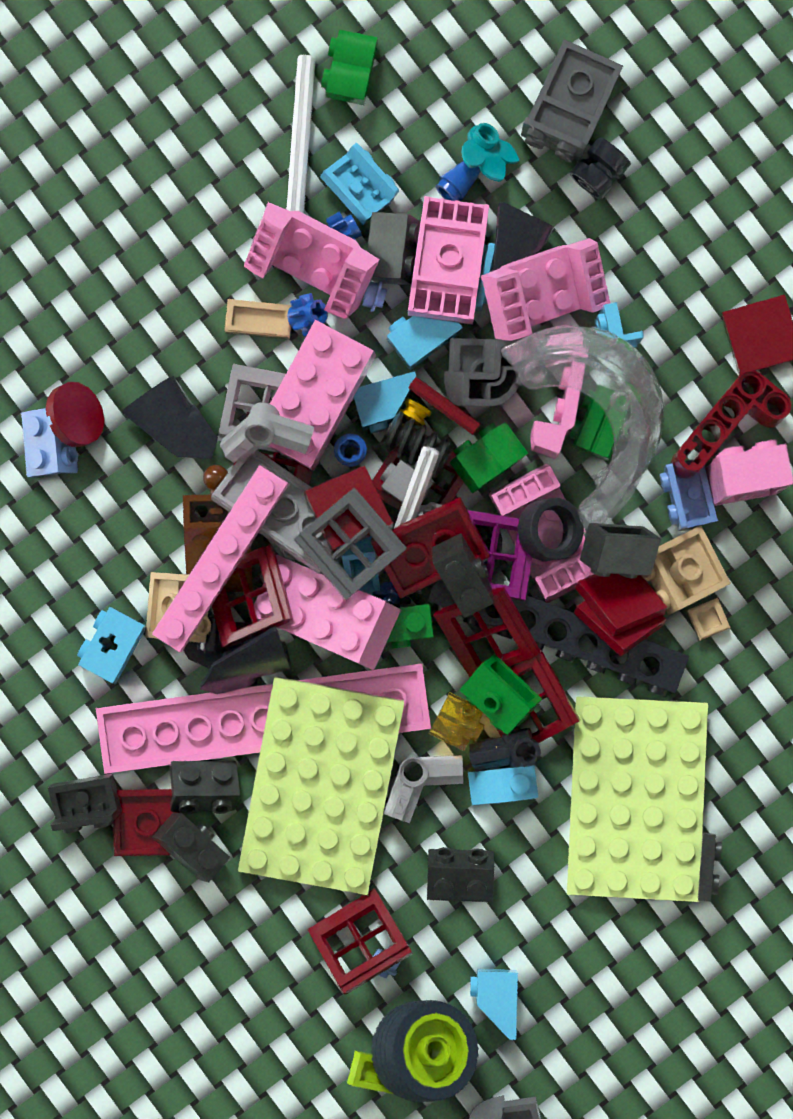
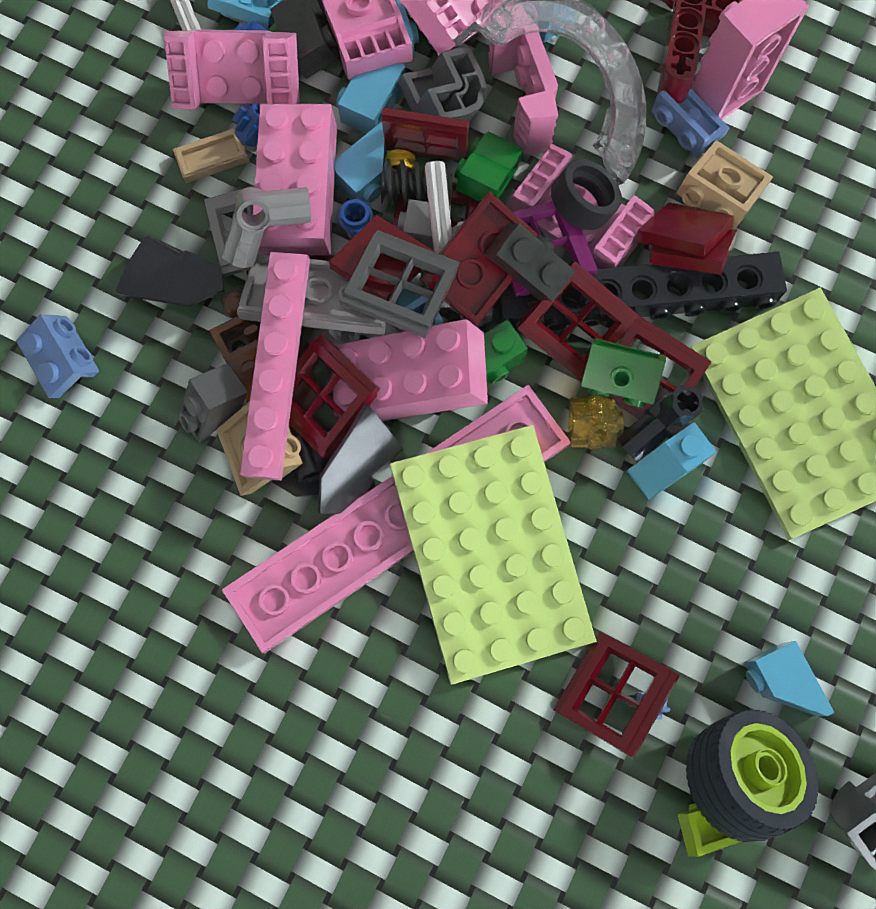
camera: 30 degrees left, 10 degrees down
dark red tile [45,382,105,447] -> none
pearl dark grey bracket [48,774,122,833] -> none
medium azure brick [77,607,146,684] -> none
dark red tile [113,789,180,856] -> none
pearl dark grey brick [152,812,230,882] -> none
pearl dark grey bracket [169,761,240,814] -> none
light blue plate [362,281,387,312] -> none
light grey piece [383,755,463,823] -> none
pearl dark grey bracket [427,847,494,902] -> none
green brick [569,384,634,462] -> none
pearl dark grey brick [579,523,661,578] -> none
tan tile [687,598,730,641] -> none
none -> dark grey slope [179,363,248,443]

